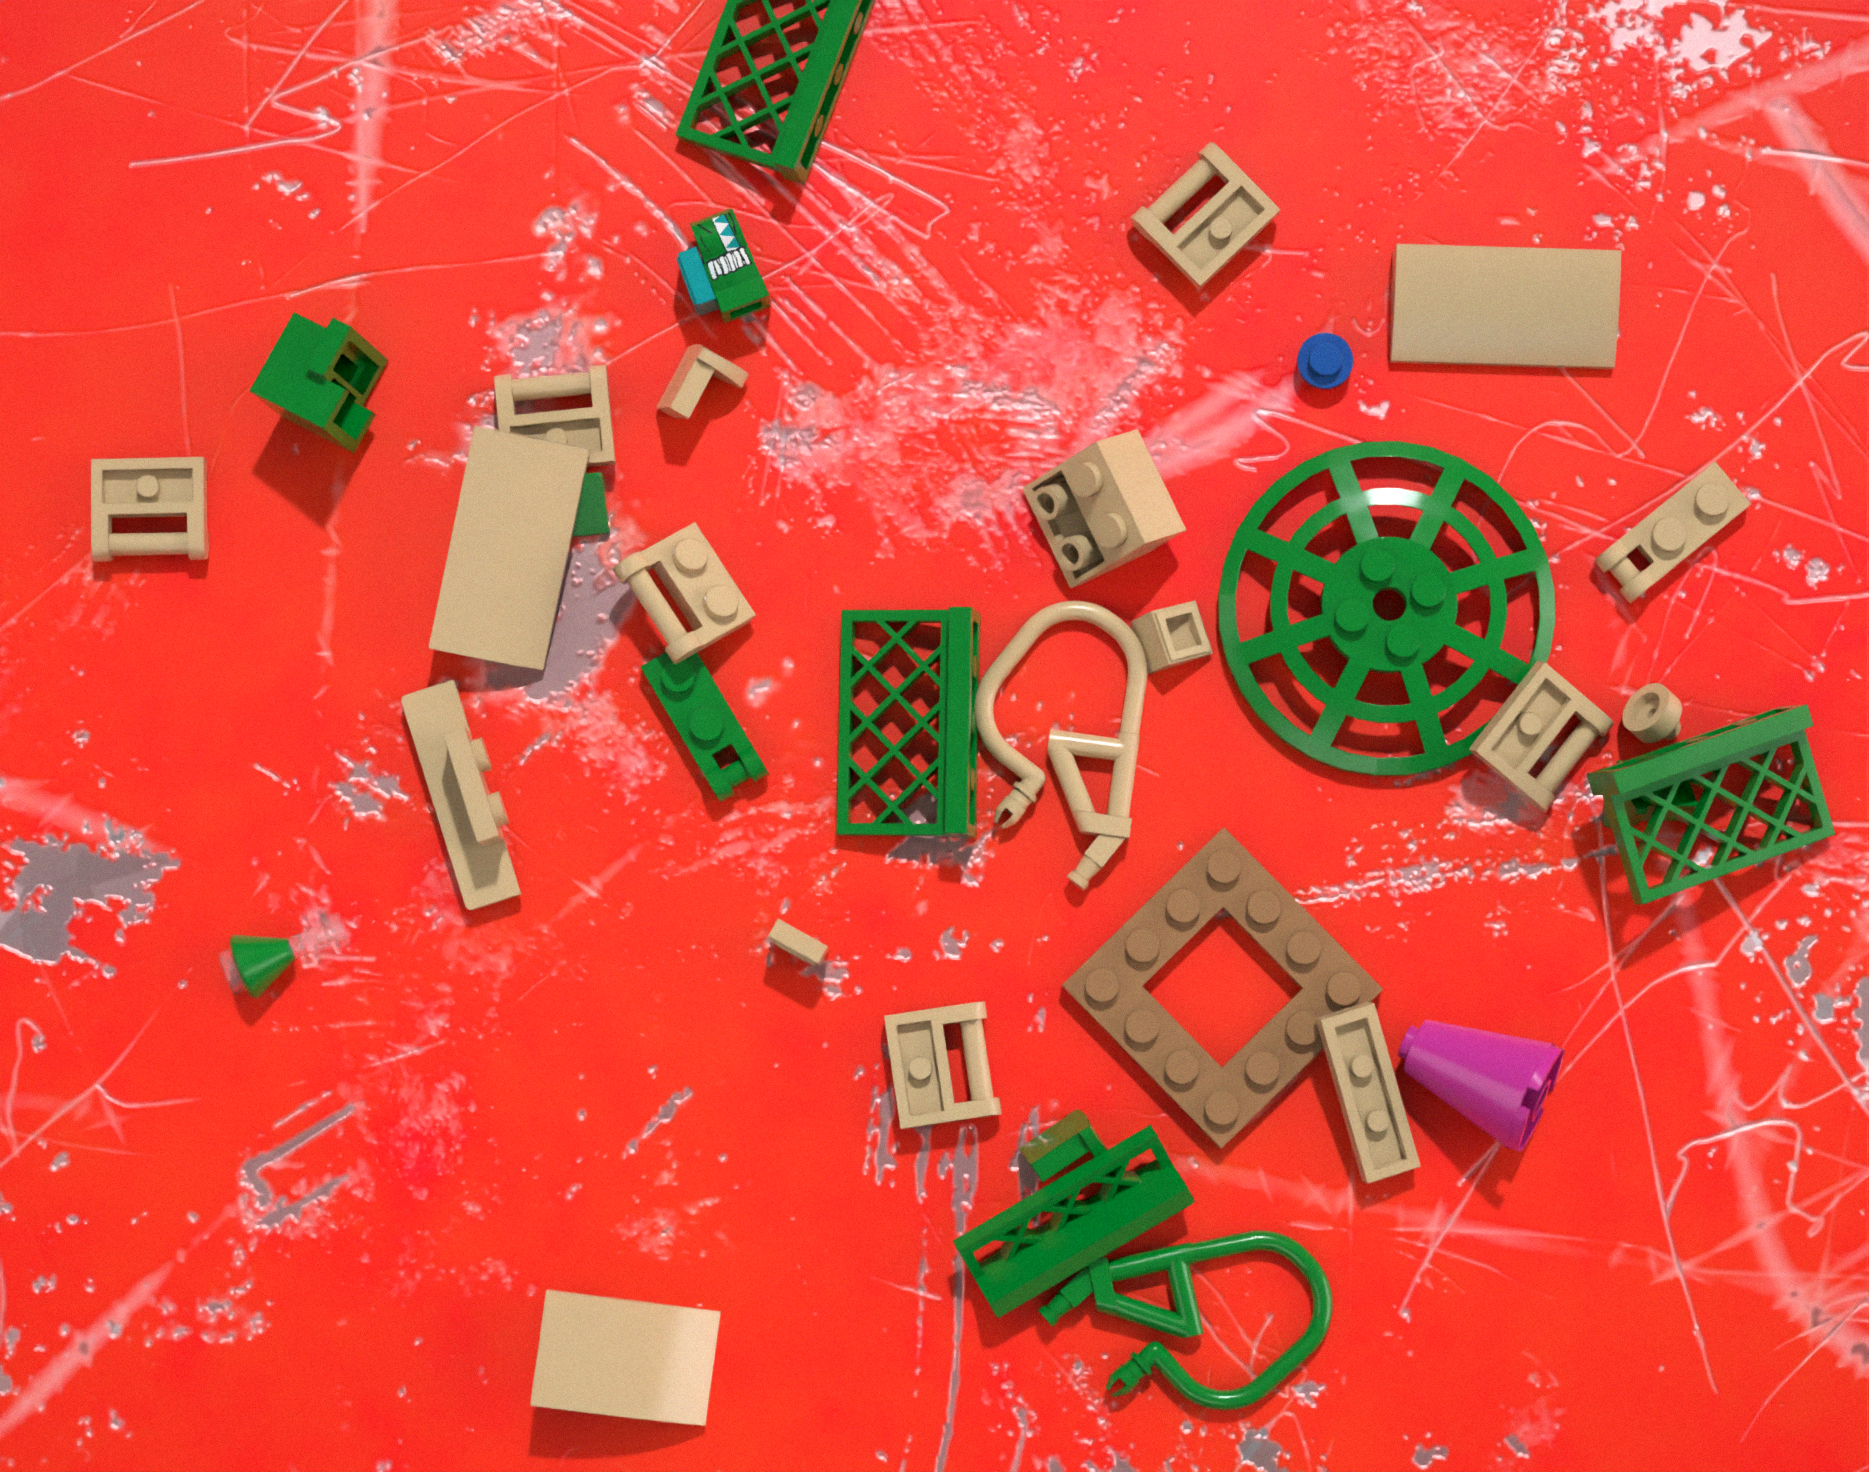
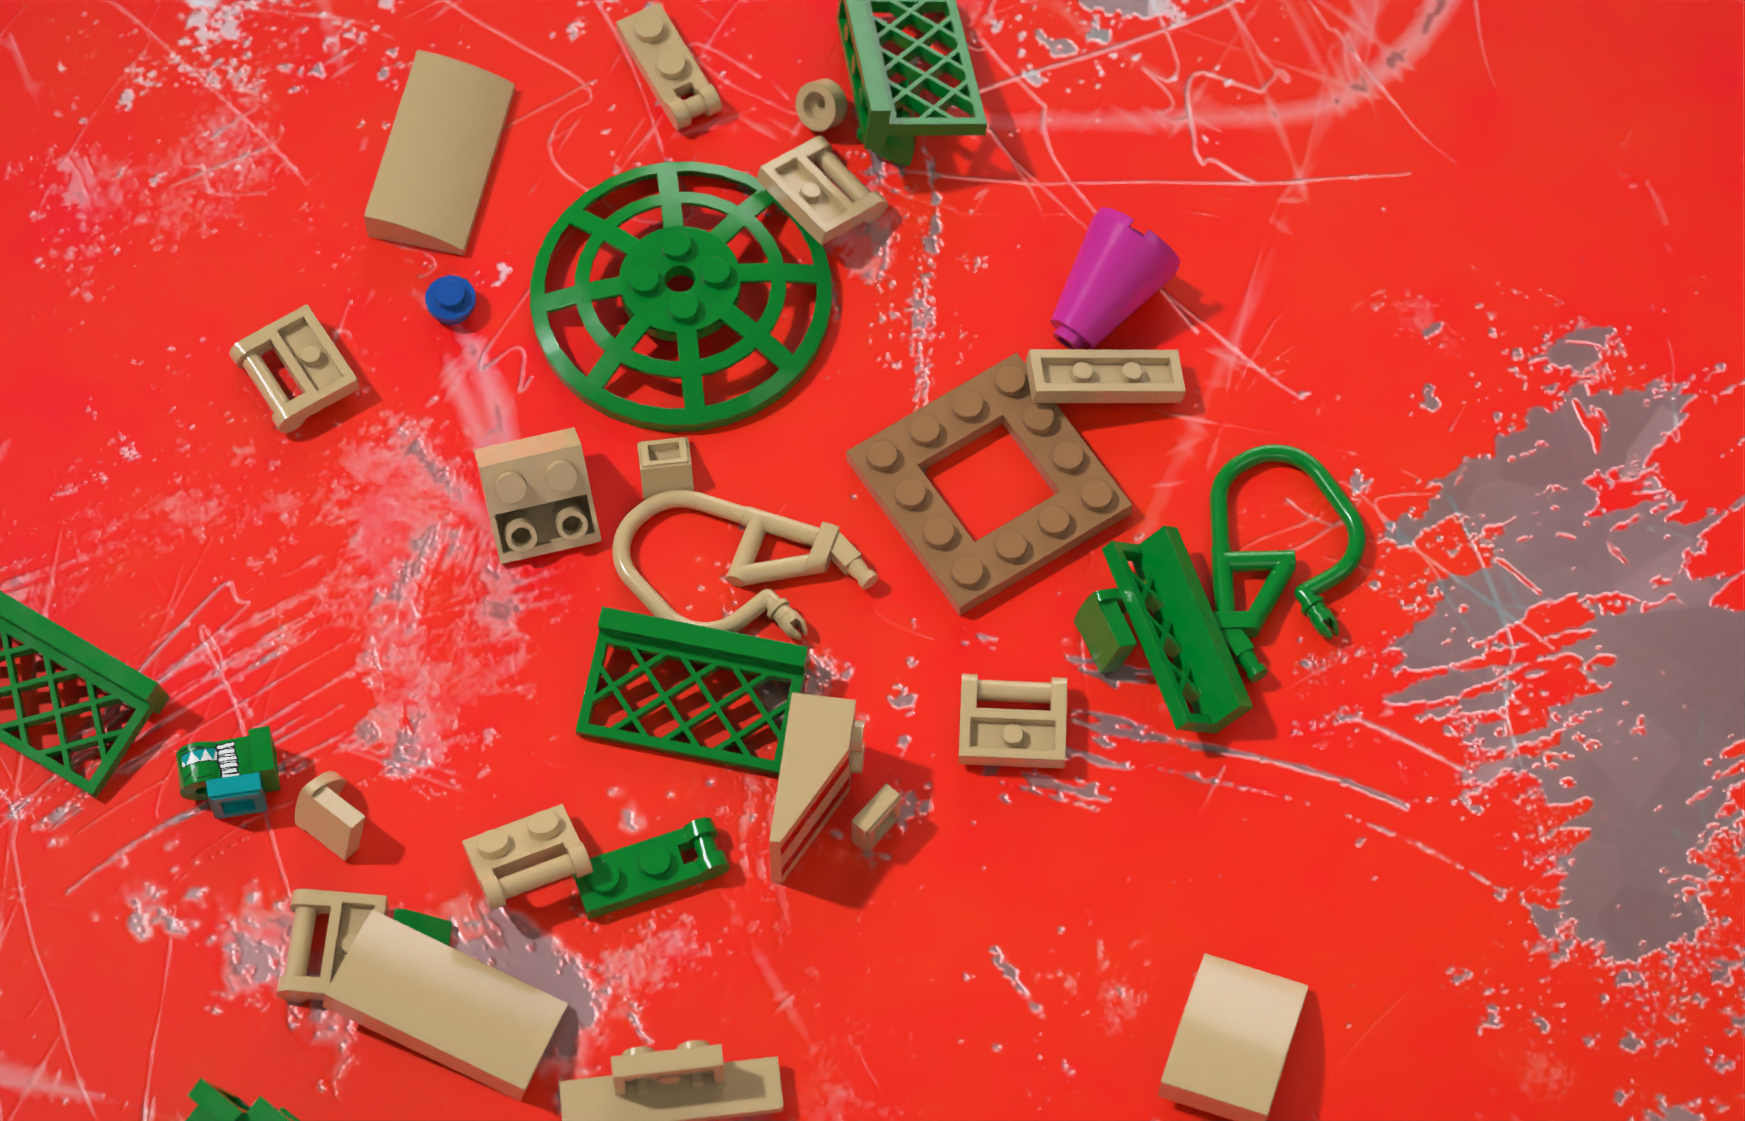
camera: 80 degrees left, 20 degrees down
none -> tan slope [769,692,866,883]

